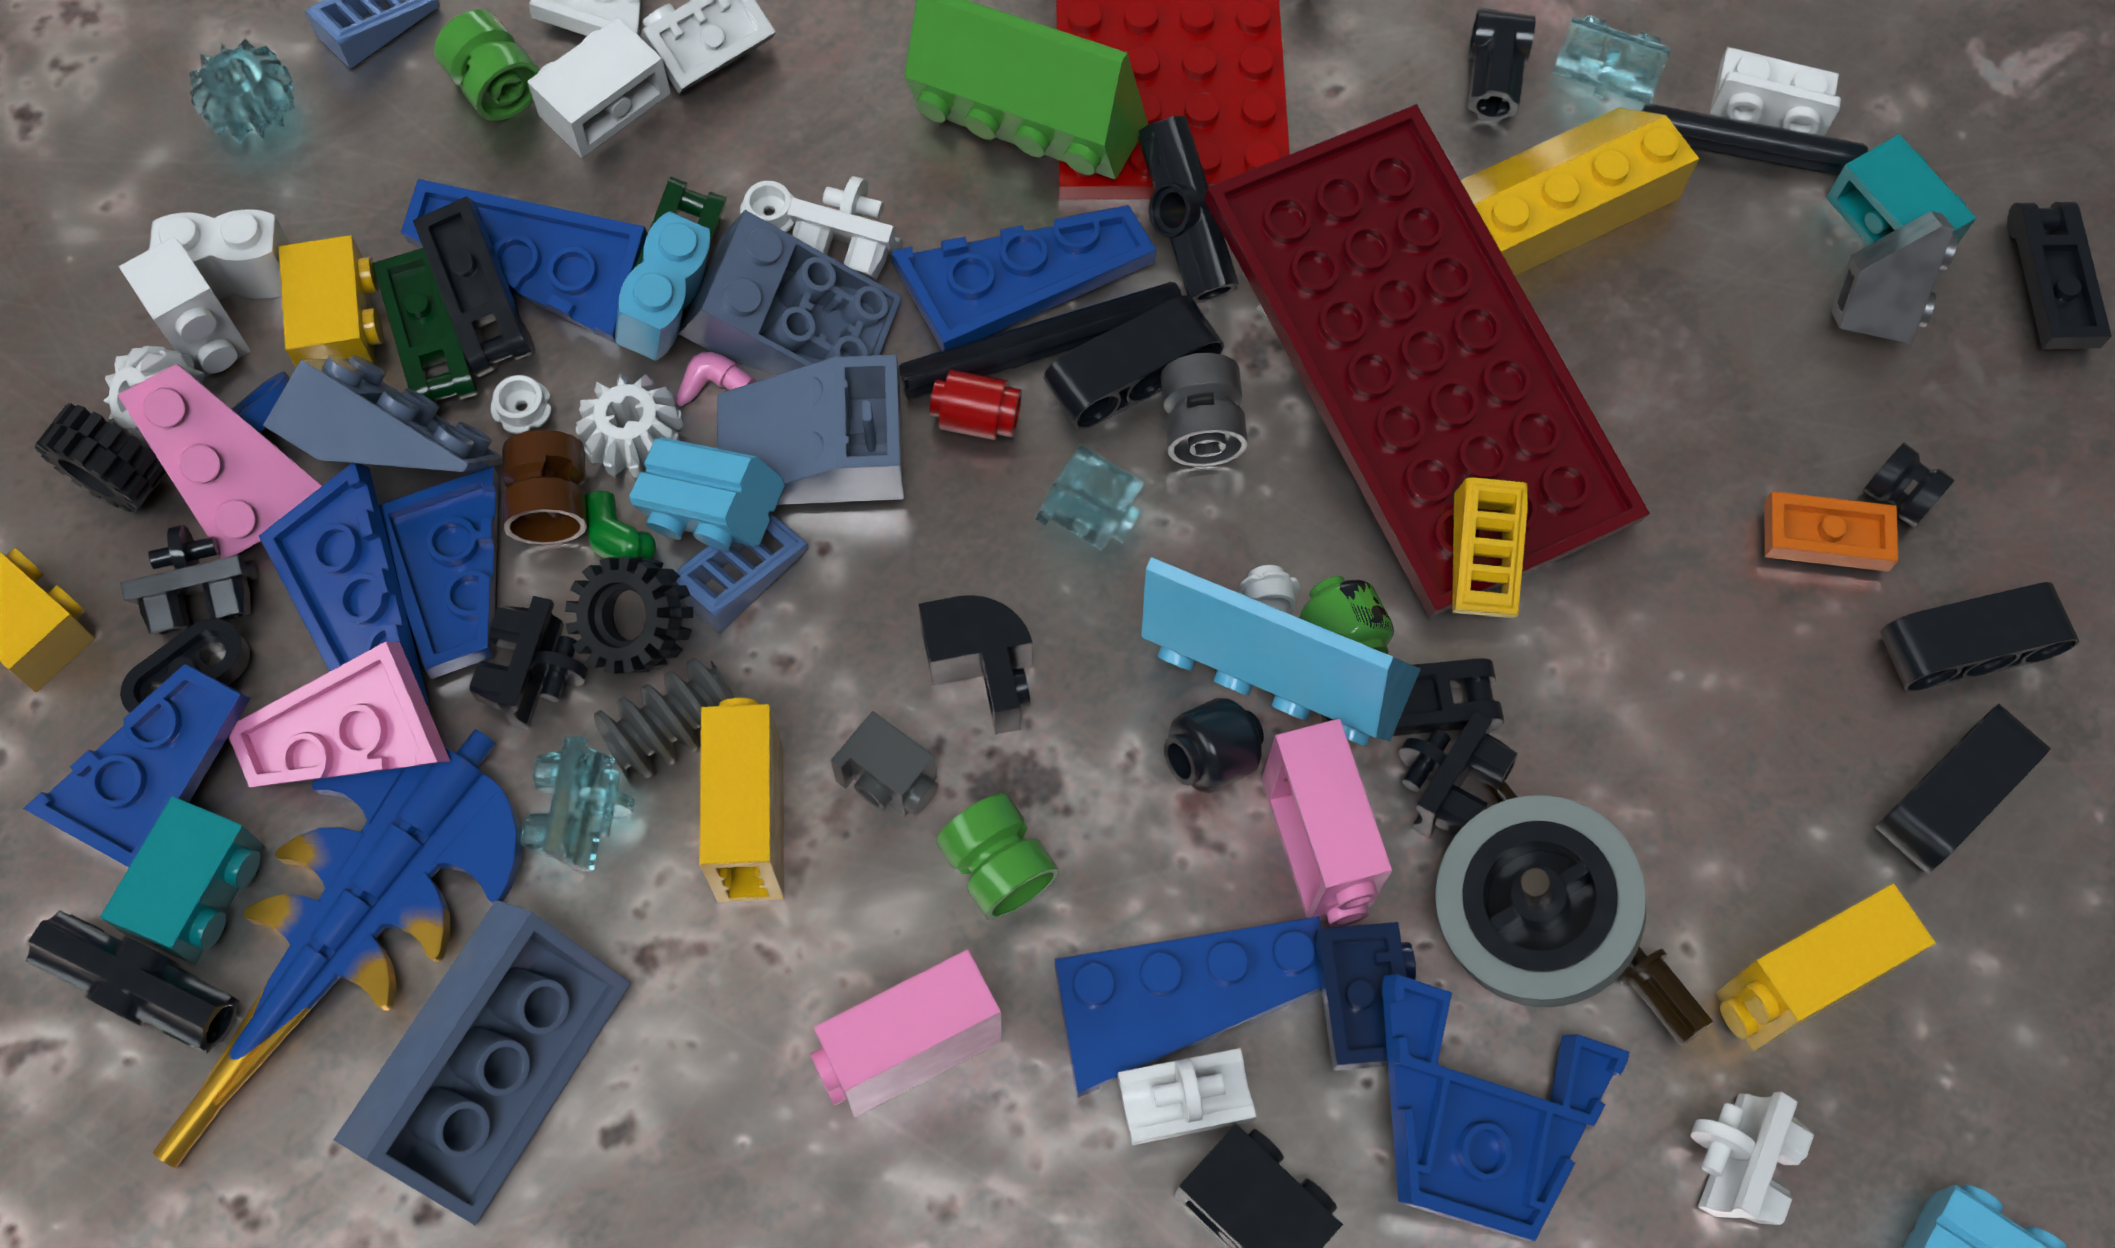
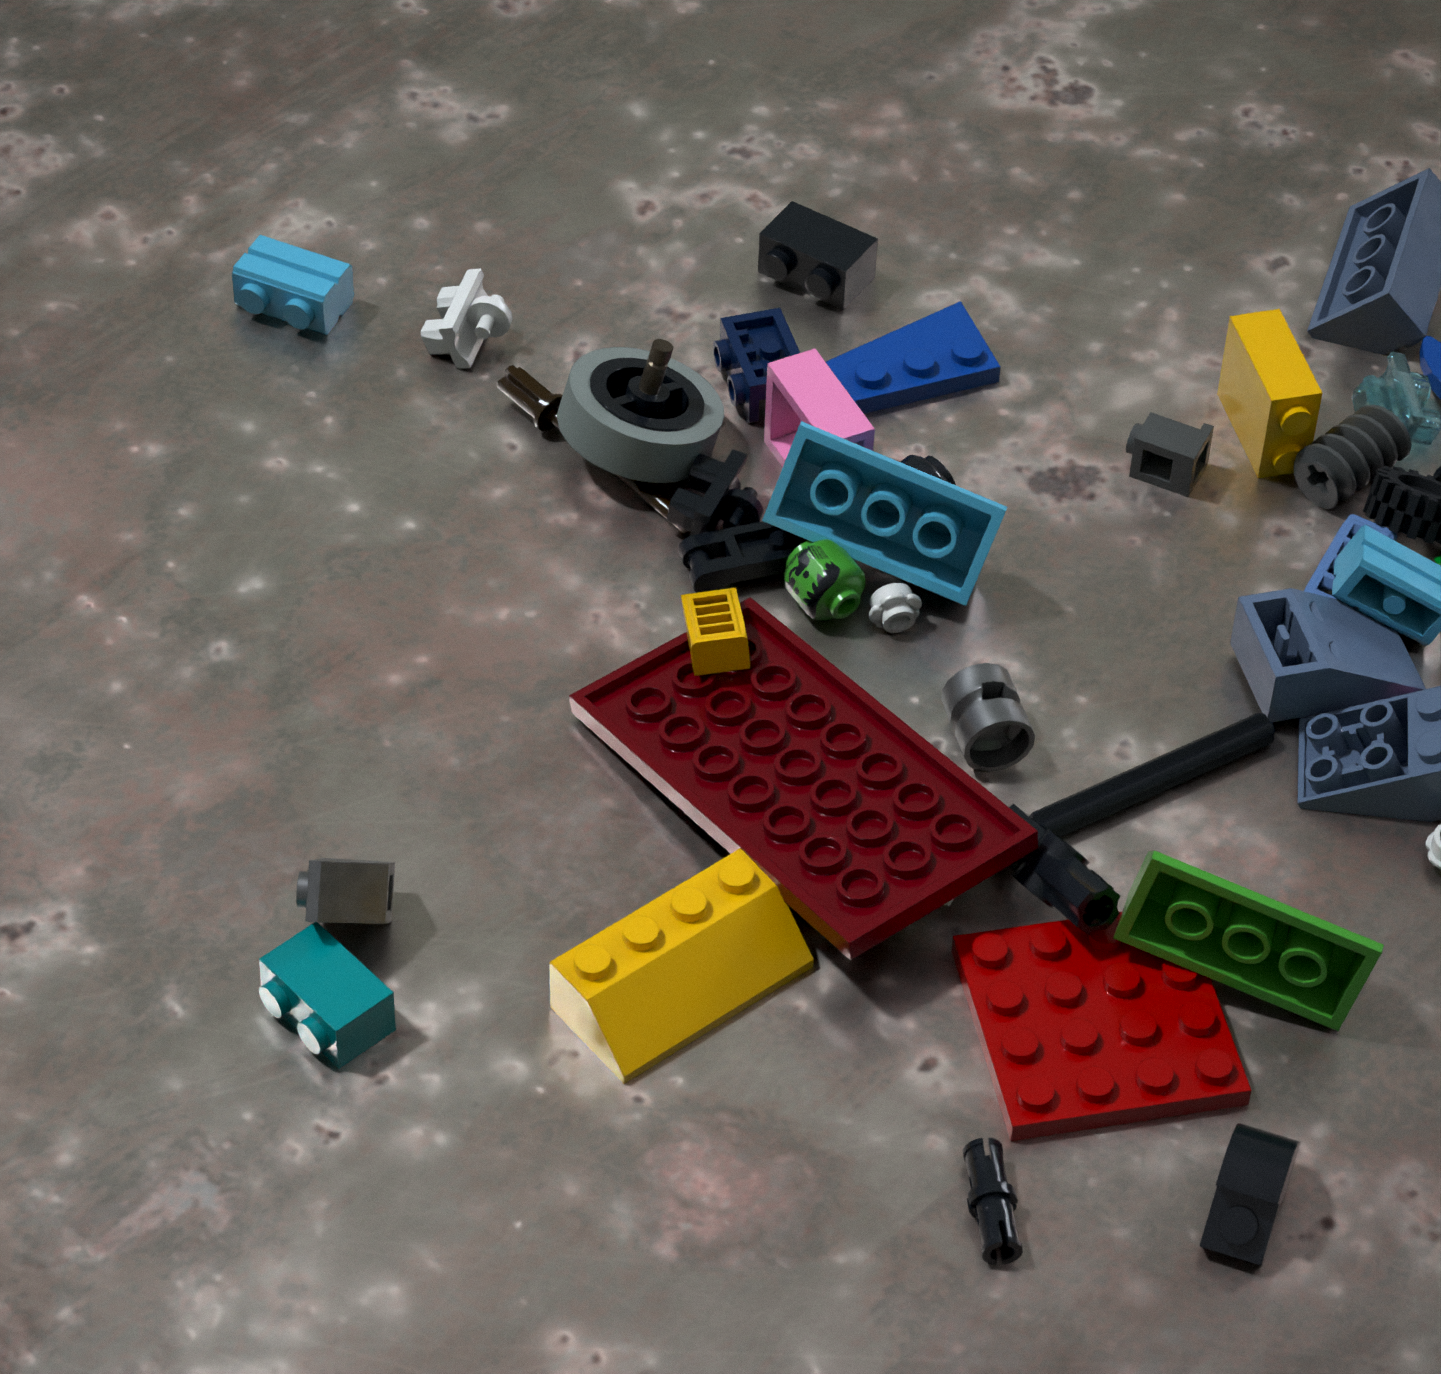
camera: 170 degrees right, 20 degrees down
white hips [787,176,903,282] -> none
bright pink brick [810,949,1002,1118] -> none
blue wing [891,205,1157,351] -> none
black brick [918,595,1033,735] -> none
red brick [929,370,1022,441] -> none
bright green wheel [936,793,1059,920] -> none
clear light blue brick [1036,444,1144,551] -> none
black beam [1043,295,1224,430] -> none
white hips [1117,1048,1257,1145] -> none
blue wing [1382,974,1629,1241] -> none
black piece [1467,7,1536,122] -> none
clear light blue hips [1552,15,1672,104] -> none
black axle [1641,103,1868,175] -> none
white bracket [1710,47,1841,136] -> none
yellow brick [1715,883,1936,1052] -> none
orange plate [1764,491,1898,572] -> none
black wheel [1862,442,1955,528] -> none
black beam [1875,703,2051,874] -> none
black beam [1880,582,2080,692] -> none
black plate [2007,202,2112,349] -> none

